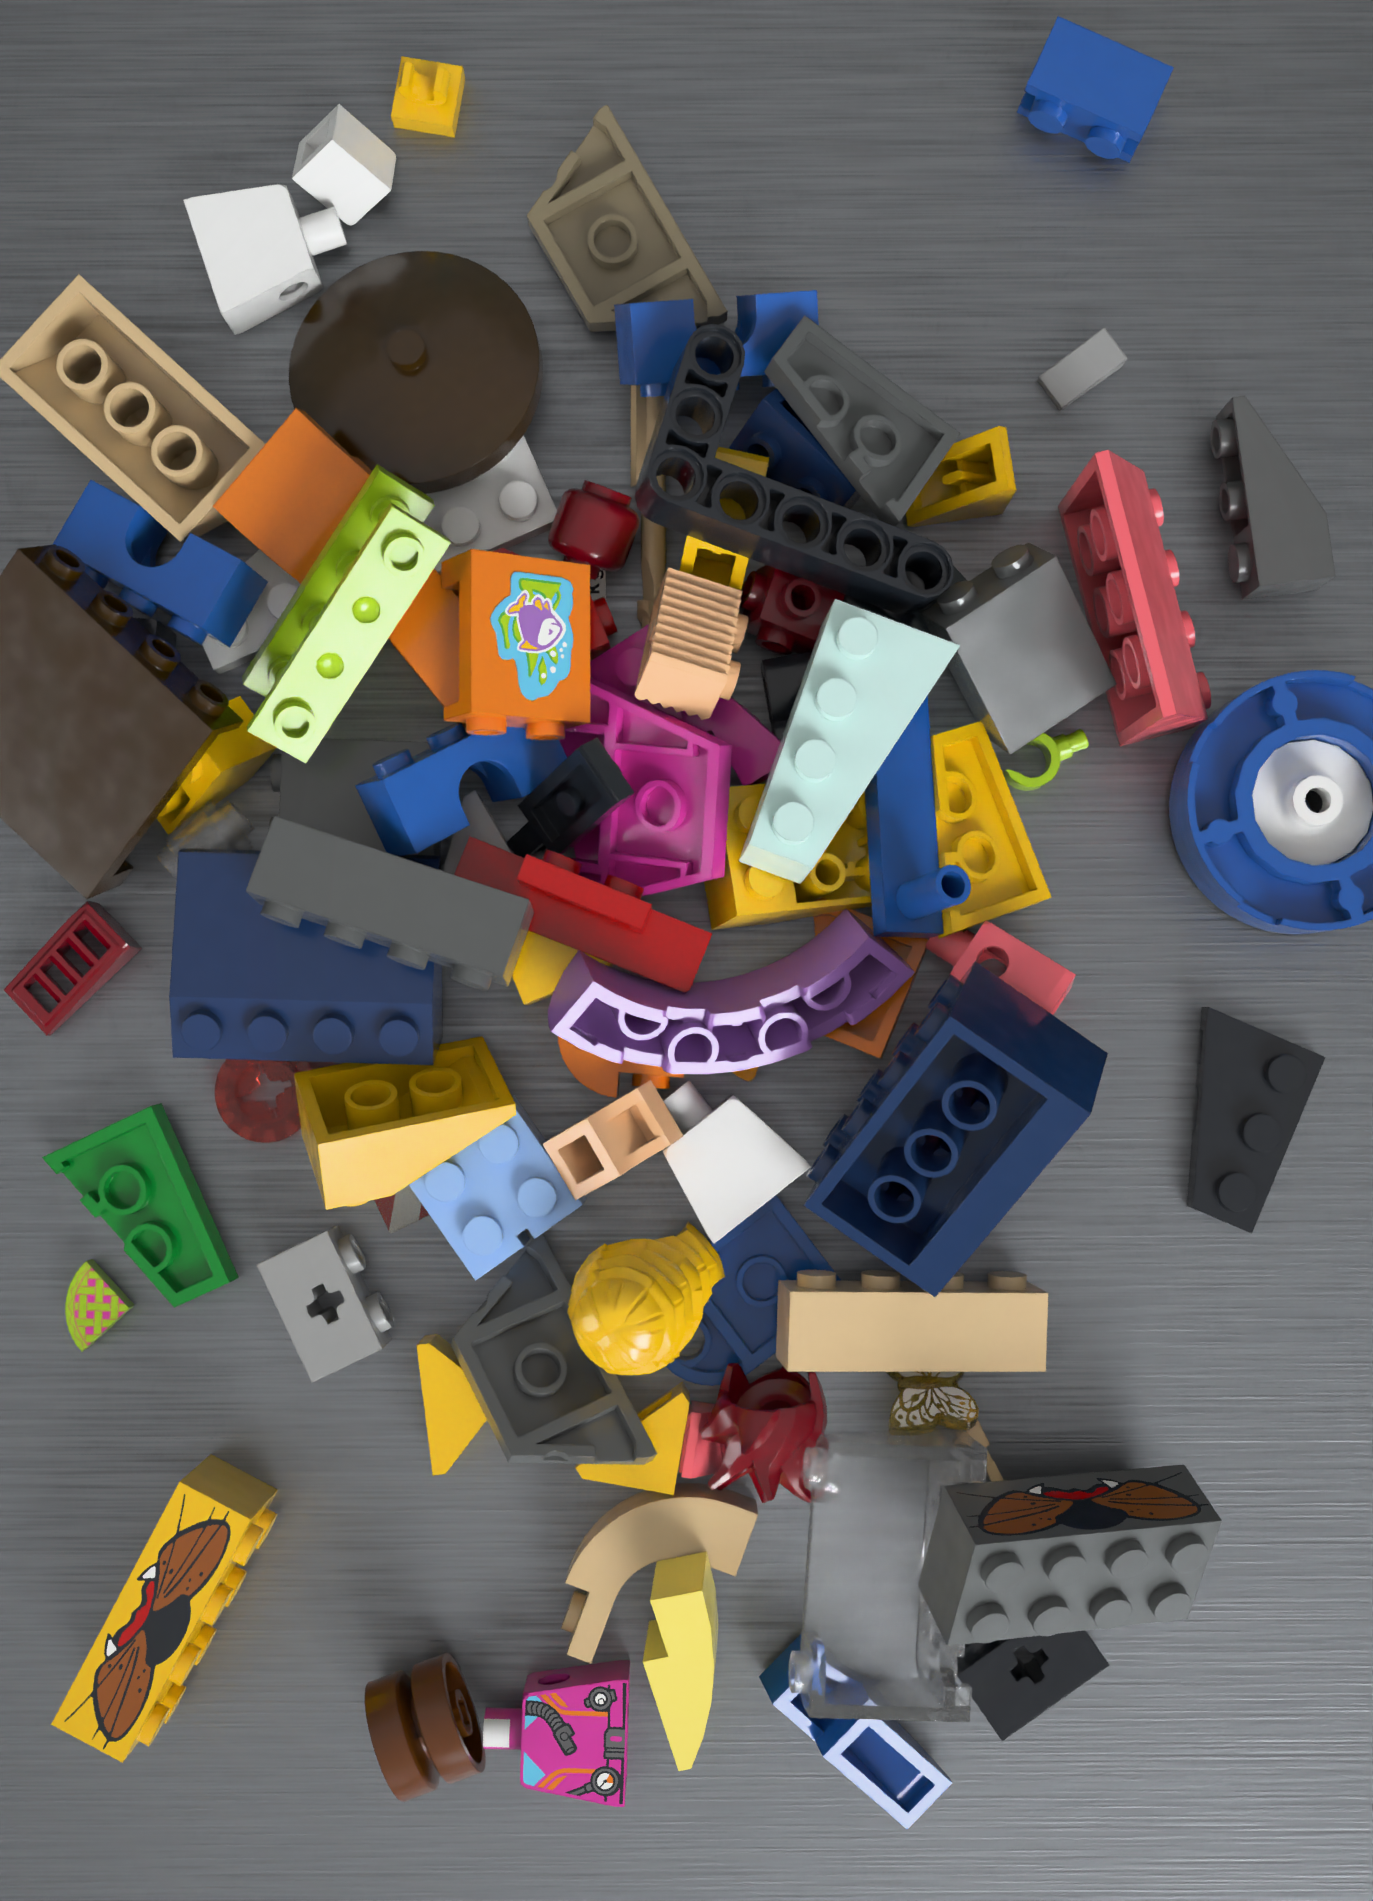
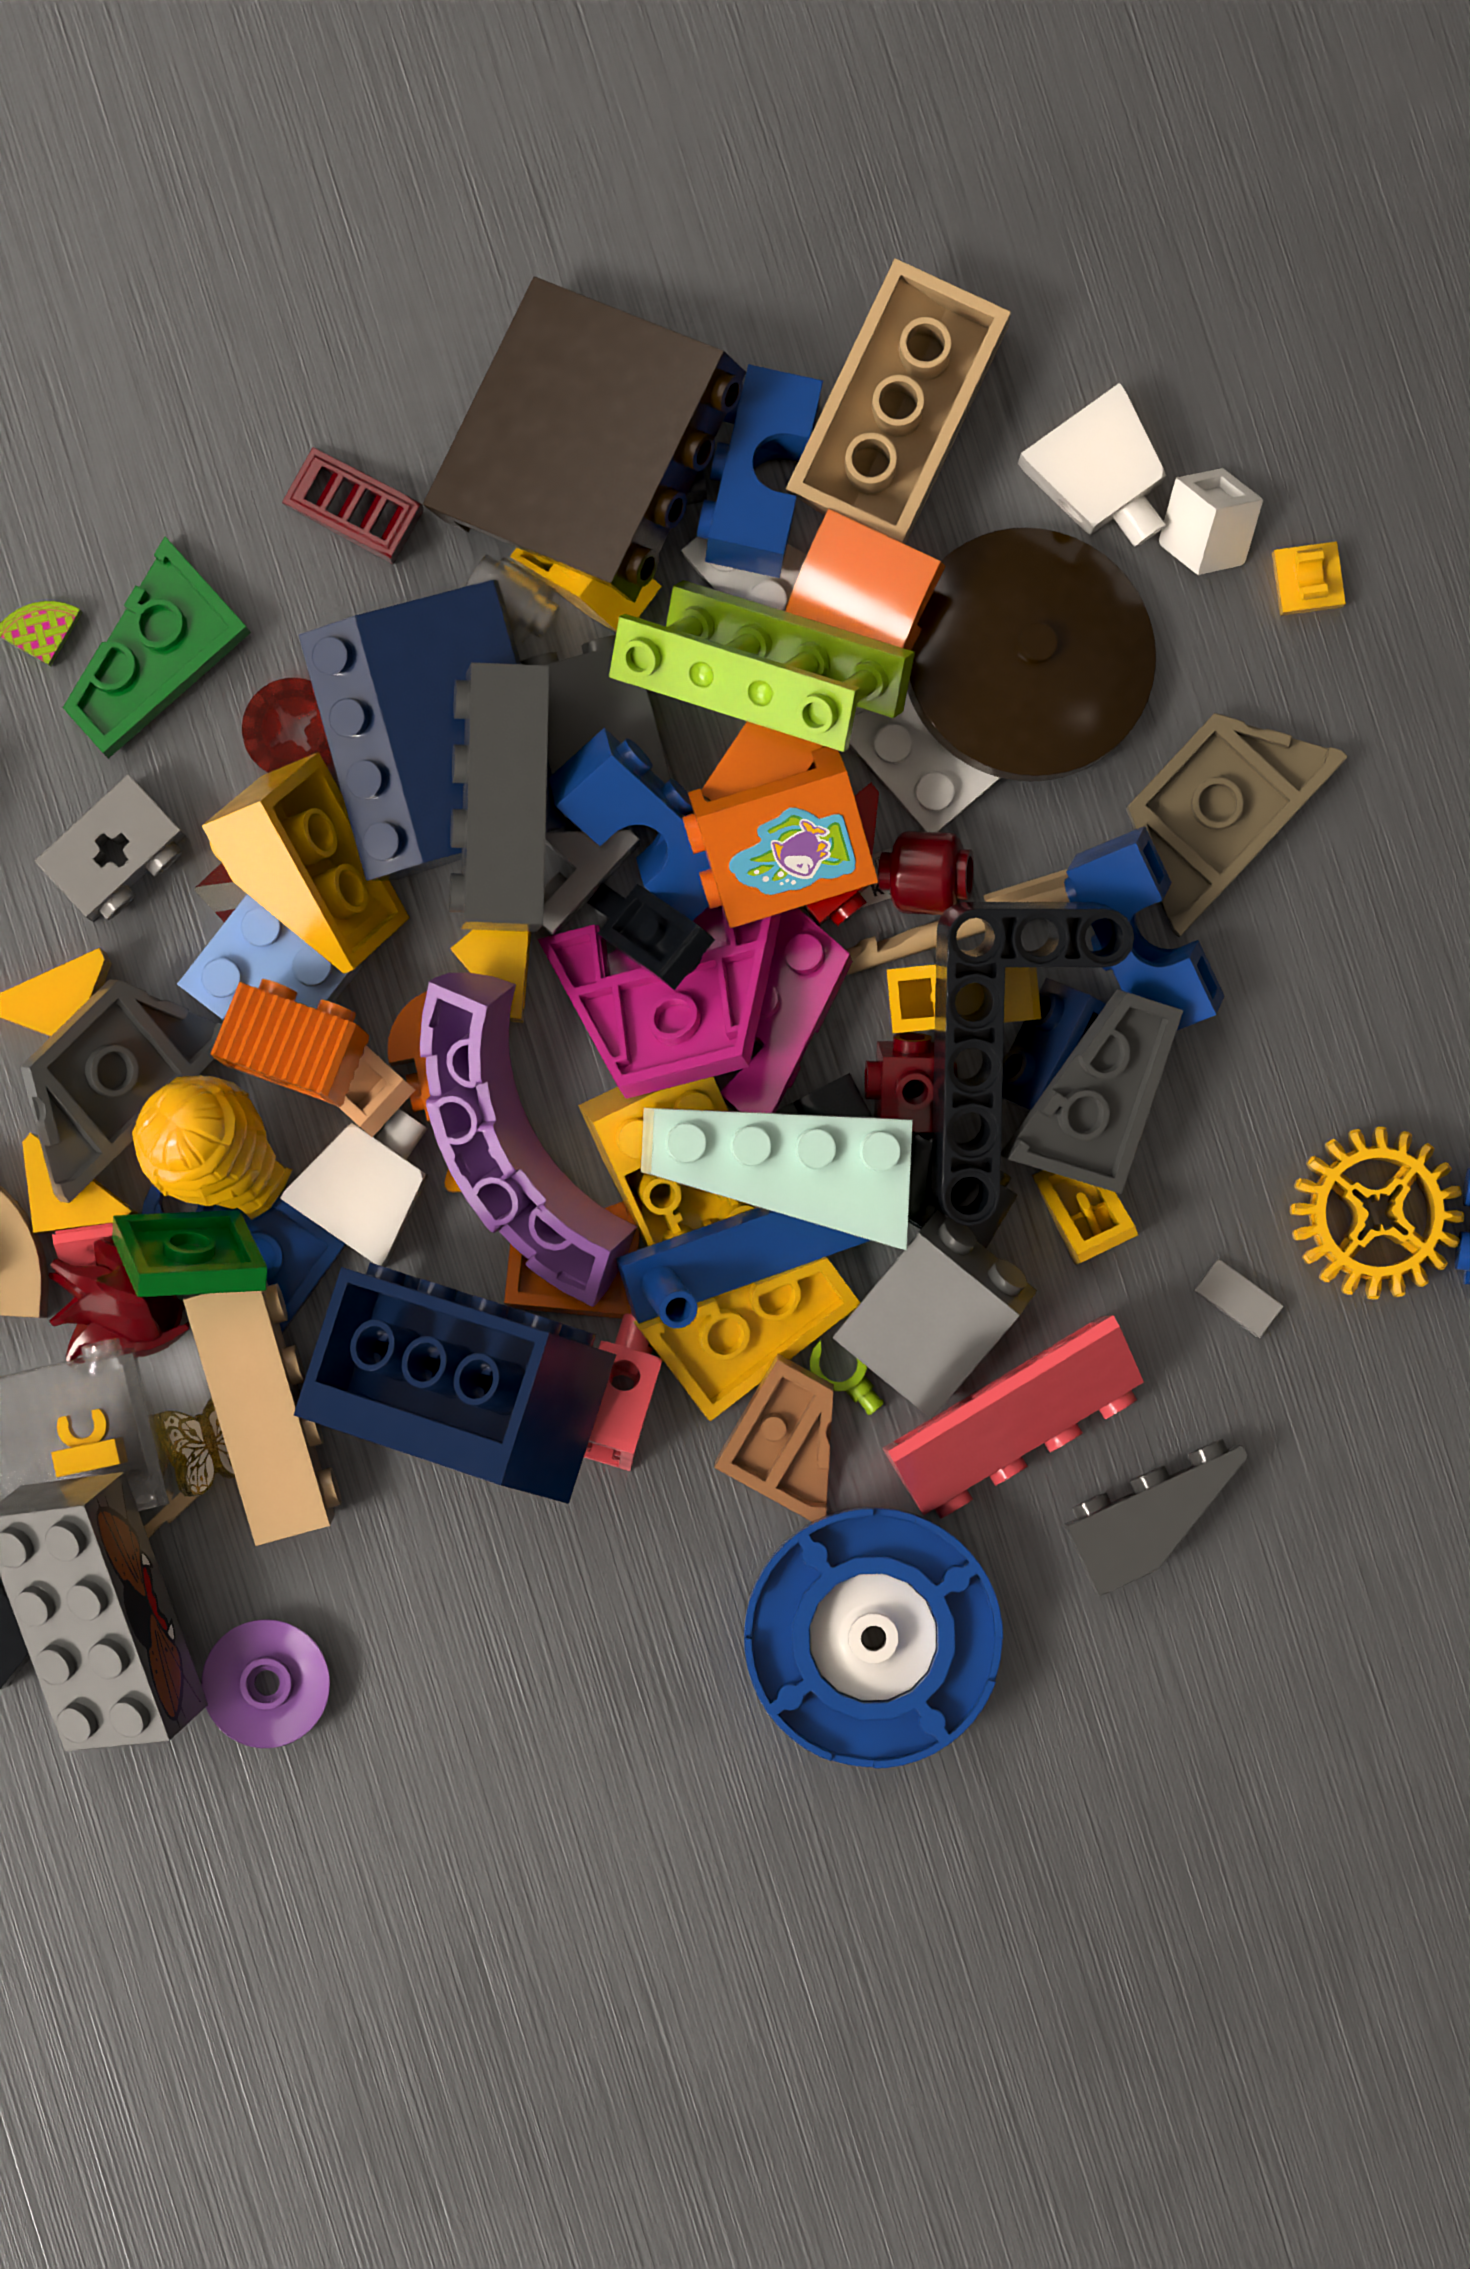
camera: 70 degrees right, 0 degrees up
red bracket [454,836,713,993] -> none
light nougat brick [634,567,748,720] -> none
black wing [1187,1007,1325,1233] -> none
none -> yellow tile [51,1408,128,1477]
none -> green tile [112,1210,267,1297]
none -> medium lavender dish [201,1619,330,1748]
none -> orange brick [210,979,369,1107]
none -> medium nougat wing [714,1354,834,1522]
none -> yellow gear [1289,1126,1464,1300]

